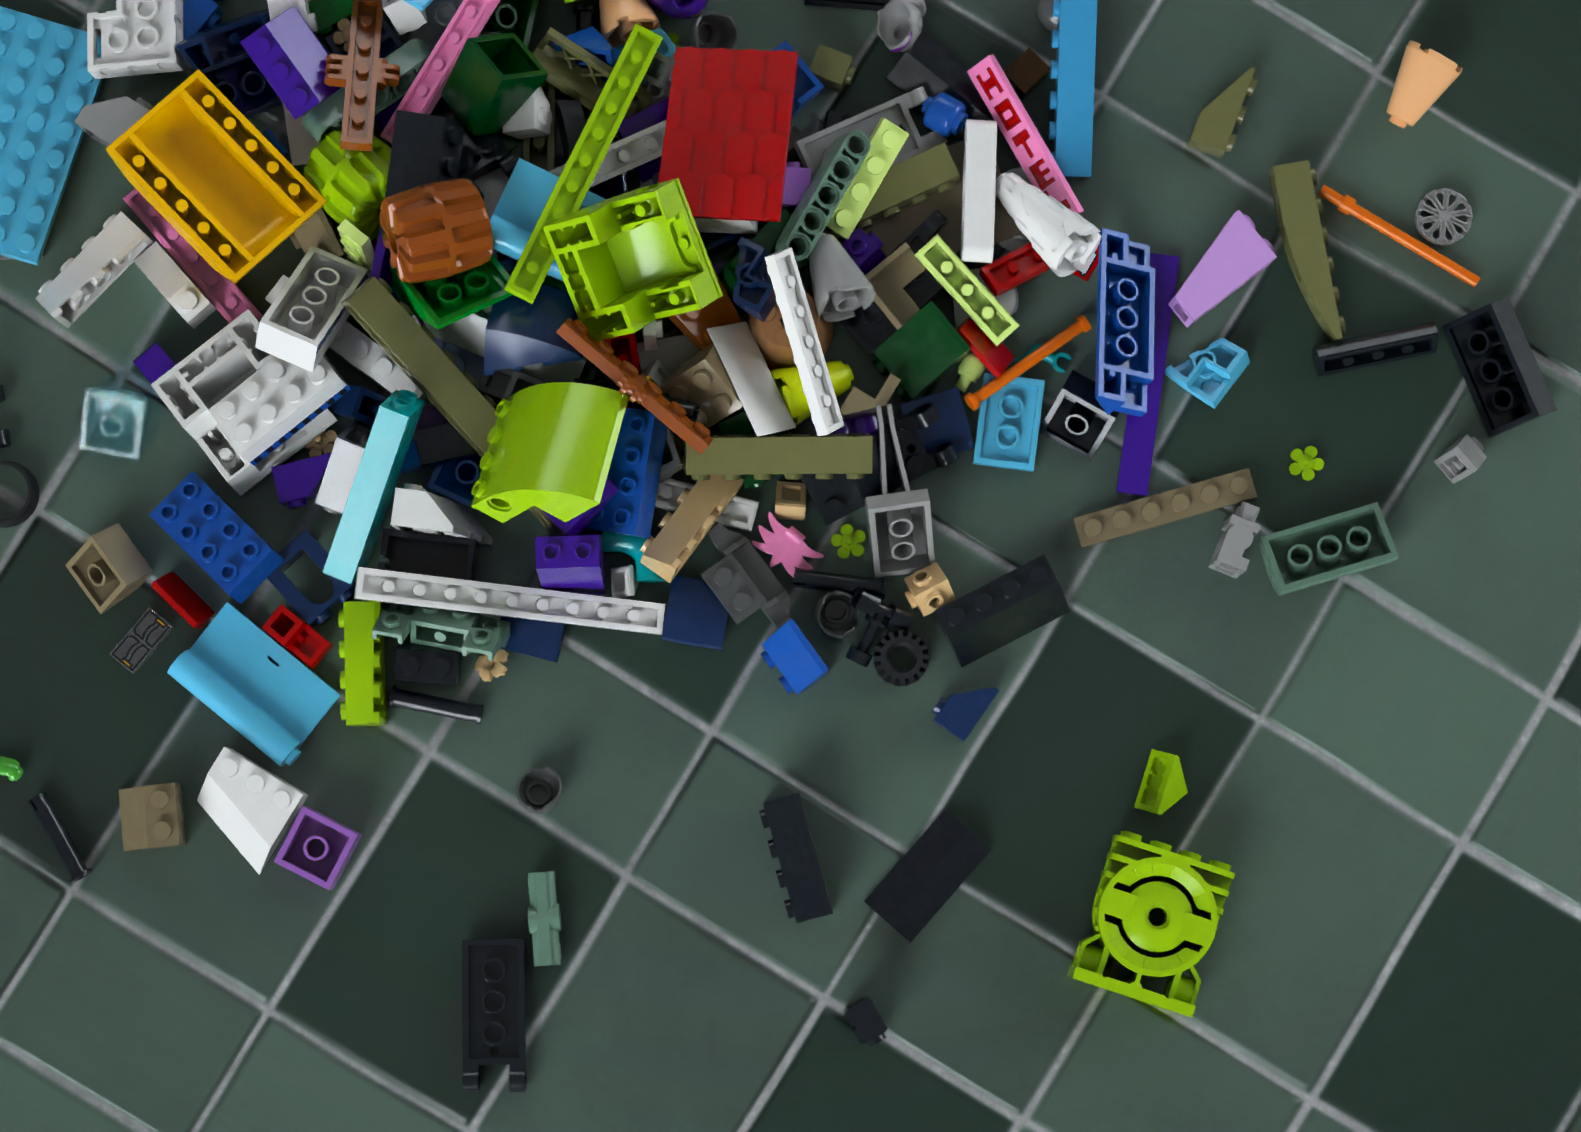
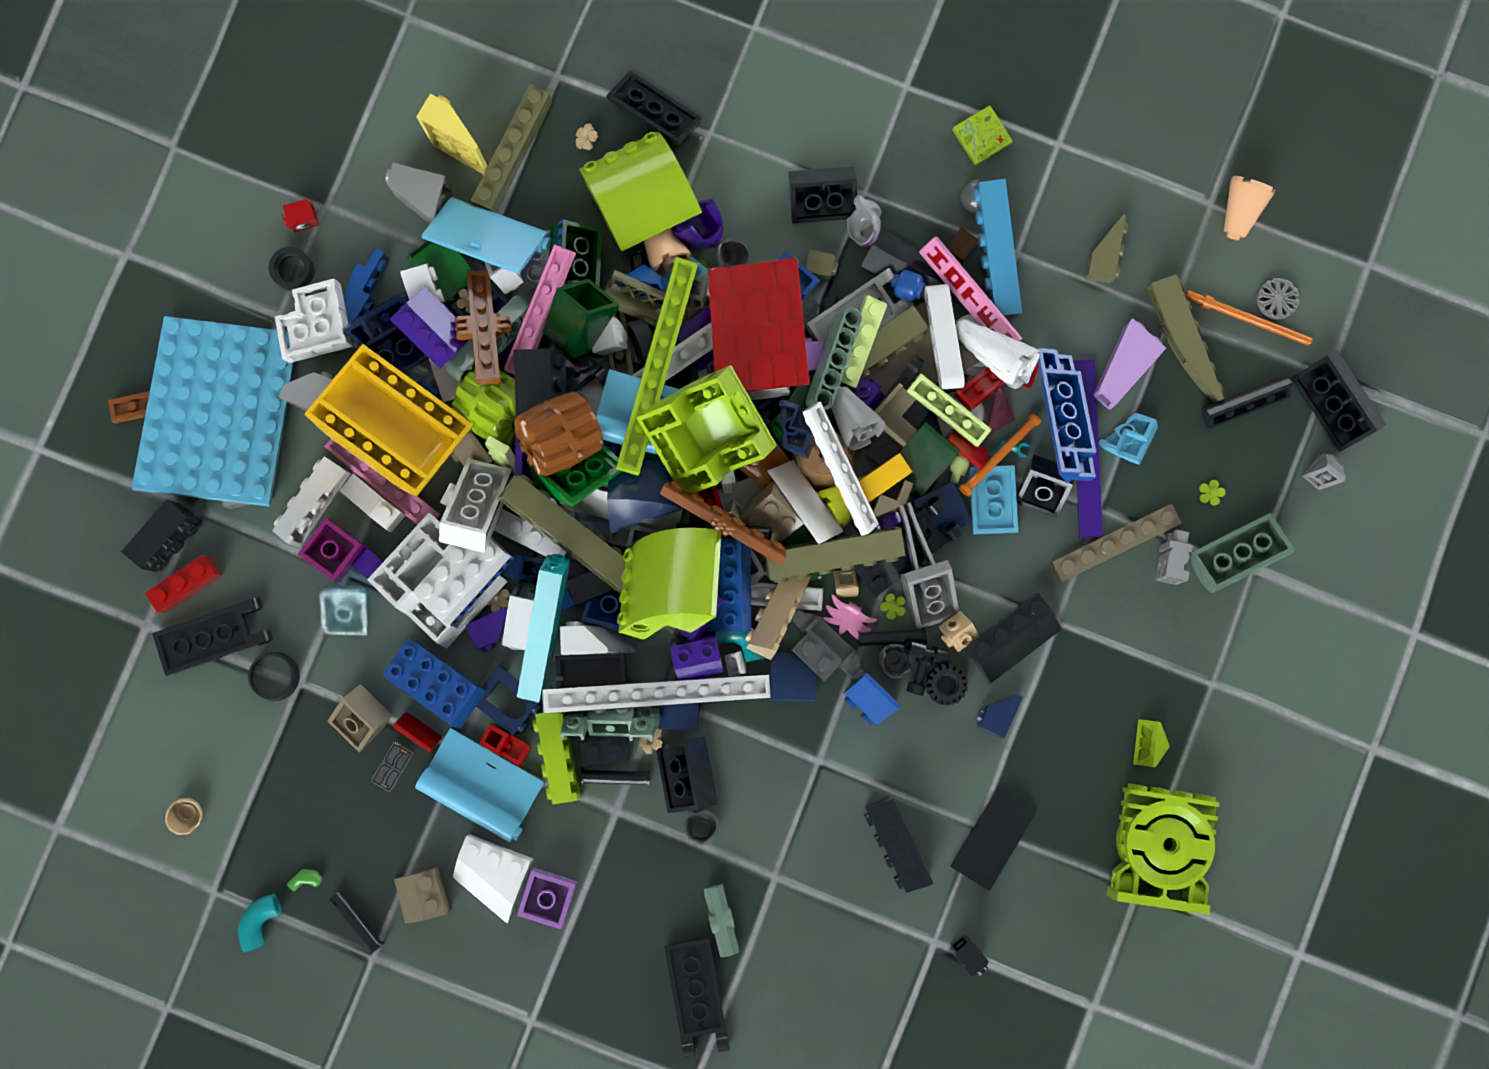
camera: 10 degrees left, 0 degrees up
none -> magenta brick [298,518,367,583]
none -> black slope [656,737,718,813]
none -> yellow slope [839,453,912,502]
none -> clear pink slope [987,389,1015,436]

